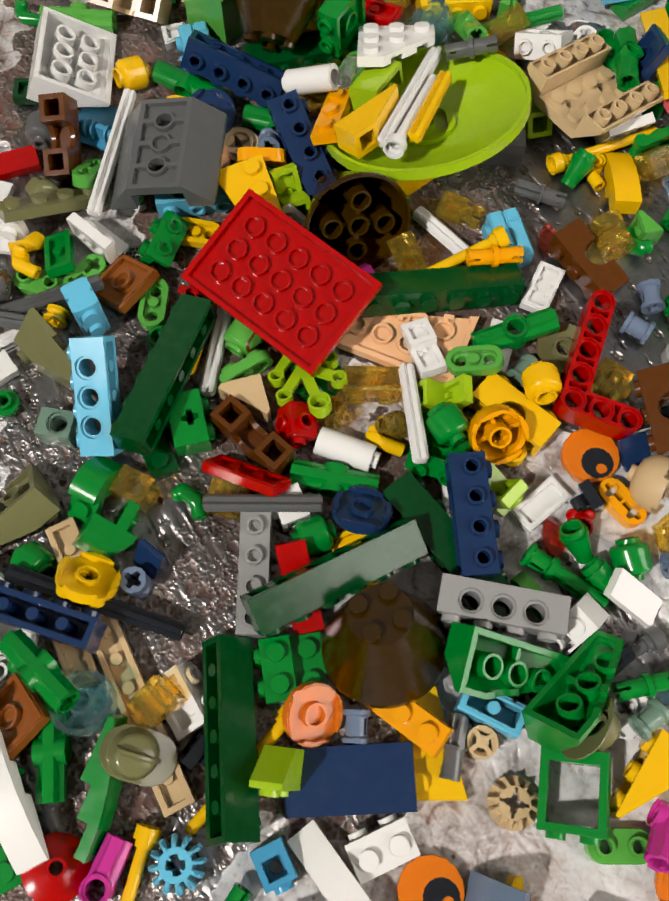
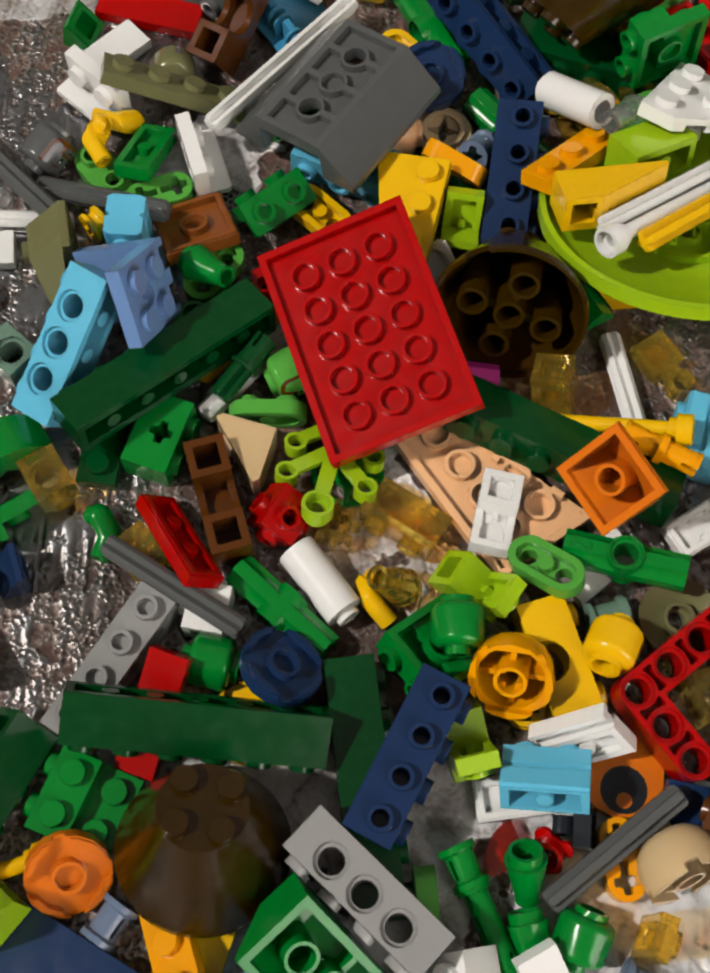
camera: 30 degrees right, 0 degrees up
bright green beam [71,158,102,189] -> none
white axle [398,363,429,464] -> none
none -> medium blue bracket [72,237,182,349]
none -> green cone [178,244,235,288]
none -> dark green axle [211,330,276,403]
none -> medium azure brick [499,741,592,815]
none -> white plate [528,702,637,763]
none -> dark grey axle [542,784,689,913]
none -> orange slope [556,421,669,536]

